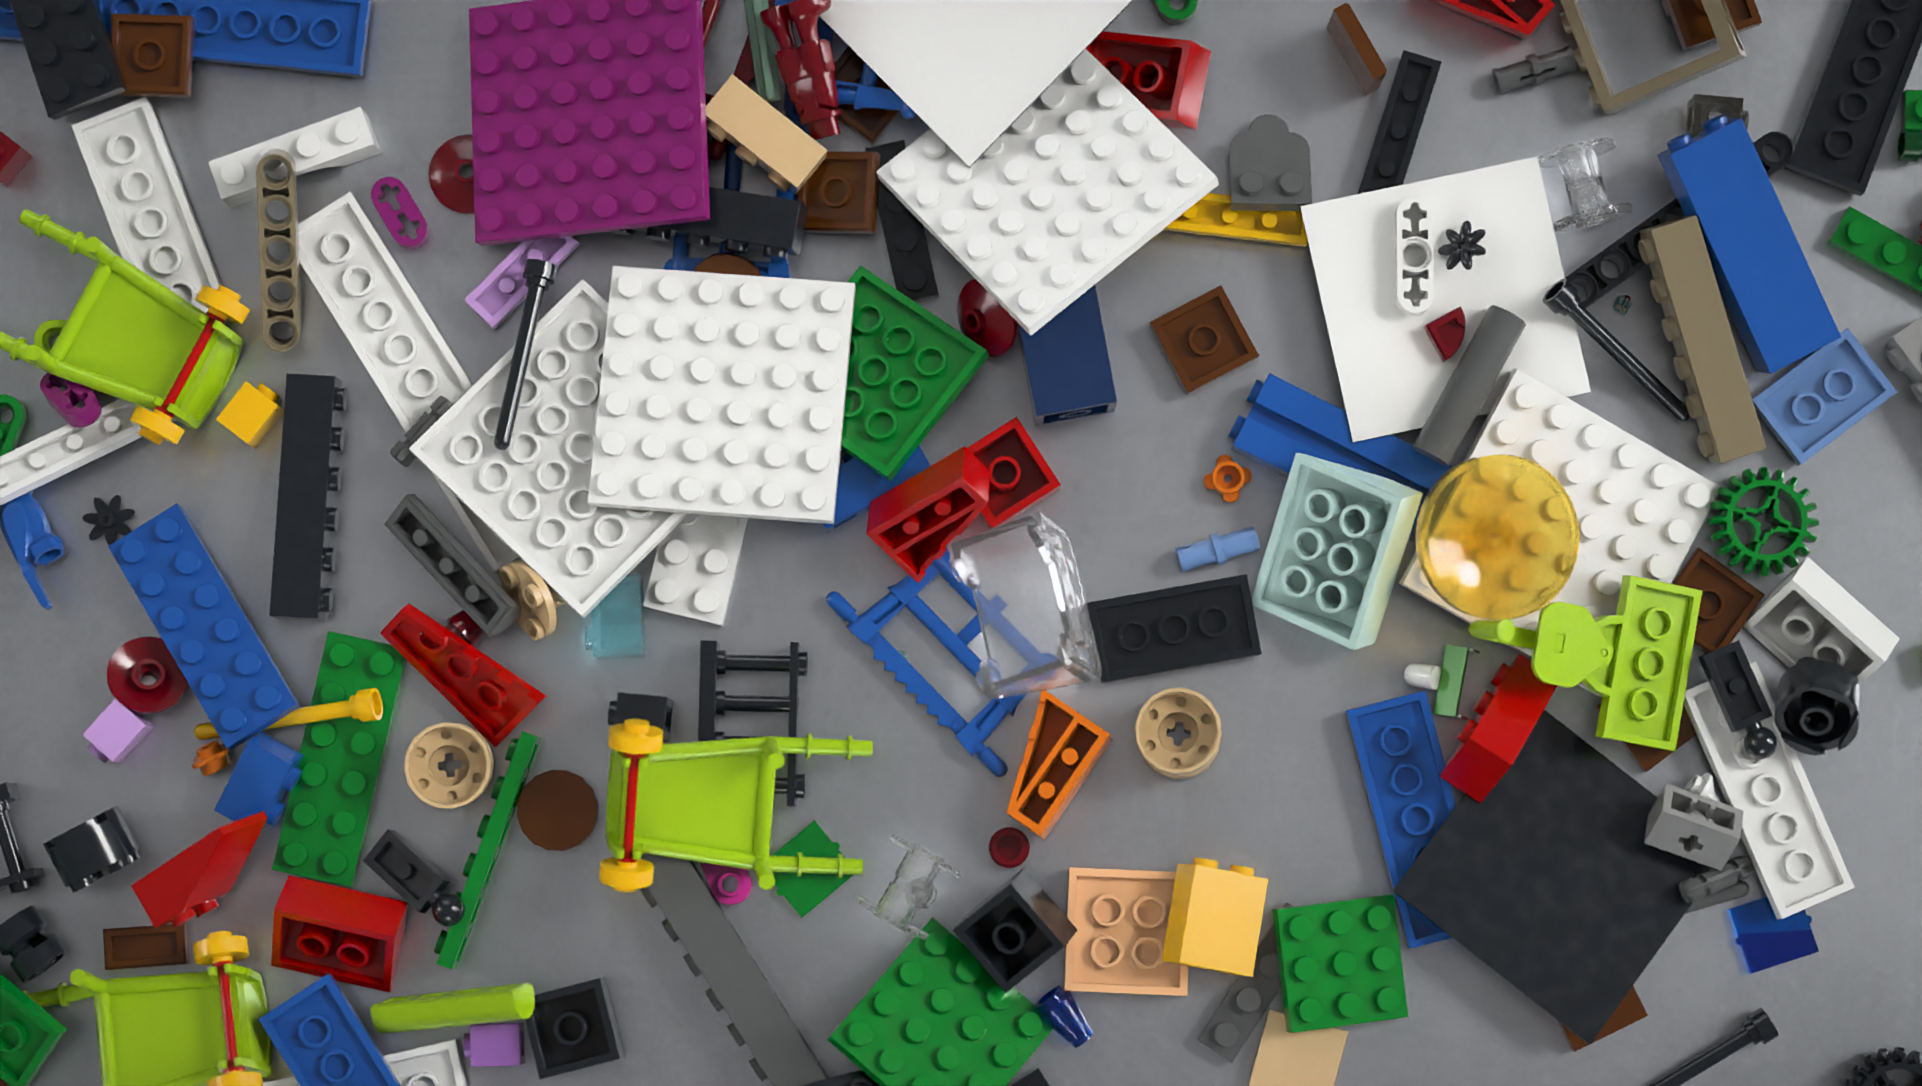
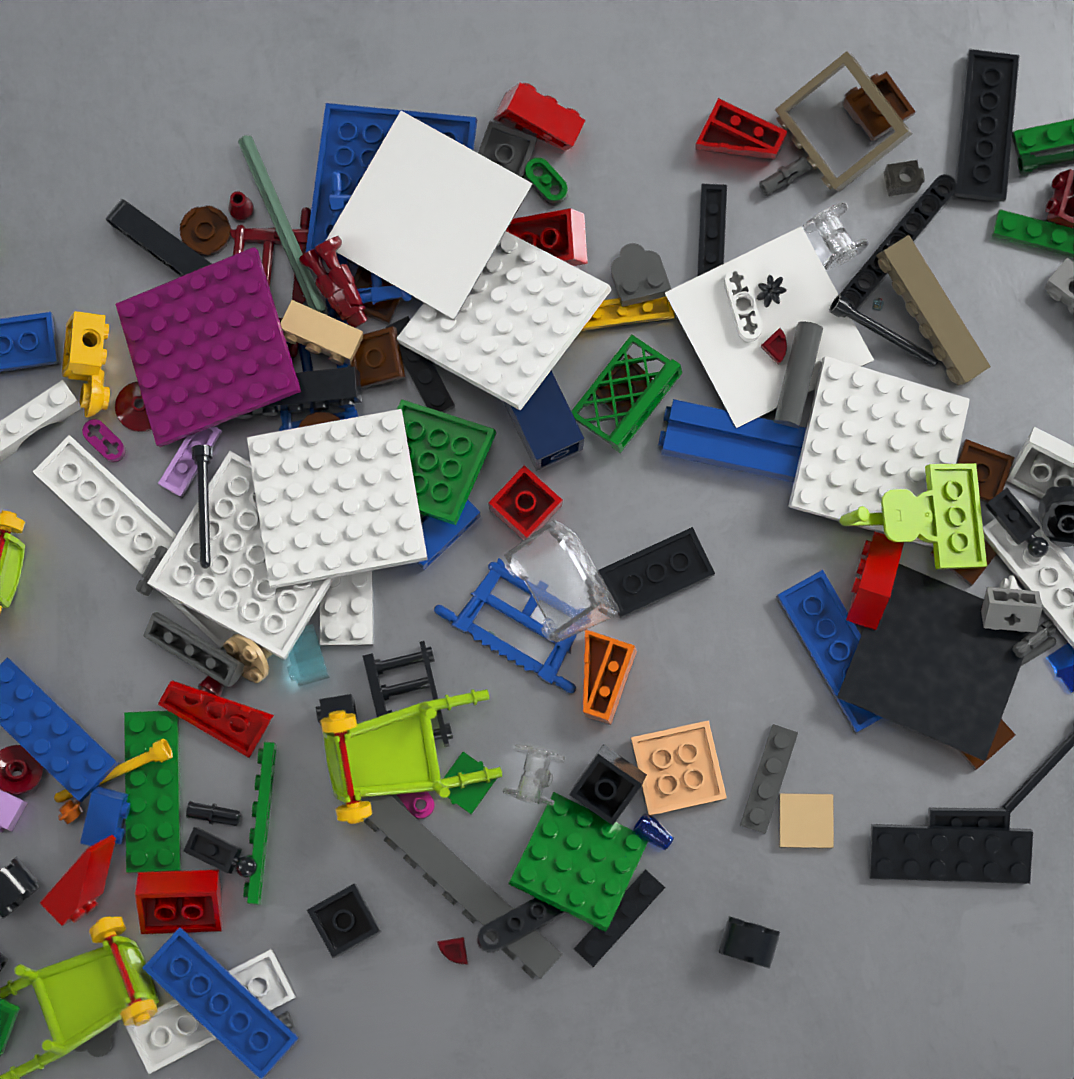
camera: 20 degrees left, 5 degrees down
reddish brown tile [103,923,190,970] -> none
yellow brick [216,381,284,449] -> none
dark tan beam [256,149,302,352] -> none
black brick [269,374,347,621] -> none
lime brick [370,982,535,1034] -> none
tan wheel [404,722,495,809] -> none
medium lavender brick [463,1022,525,1067] -> none
reddish brown tile [517,770,599,851] -> none
red wedge [866,446,990,583] -> none
dark red dish [957,279,1017,357] -> none
dark red tile [989,827,1030,868] -> none
tan wheel [1135,687,1222,779] -> none
yellow brick [1162,857,1268,977] -> none
medium blue pin [1175,526,1260,572] -> none
orange plate [1204,455,1252,503] -> none
light aqua slope [1251,453,1423,650] -> none
green plate [1272,894,1408,1033] -> none
reddish brown tile [1326,3,1387,96] -> none
bright green piece [1404,645,1480,720] -> none
clear yellow dish [1415,454,1580,620] -> none
blue brick [1657,114,1841,374] -> none
green gear [1707,467,1819,577] -> none
medium blue plate [1752,328,1897,466] -> none
none -> yellow brick [62,311,110,417]
none -> black axle [186,801,241,826]
none -> green fence [571,334,682,453]

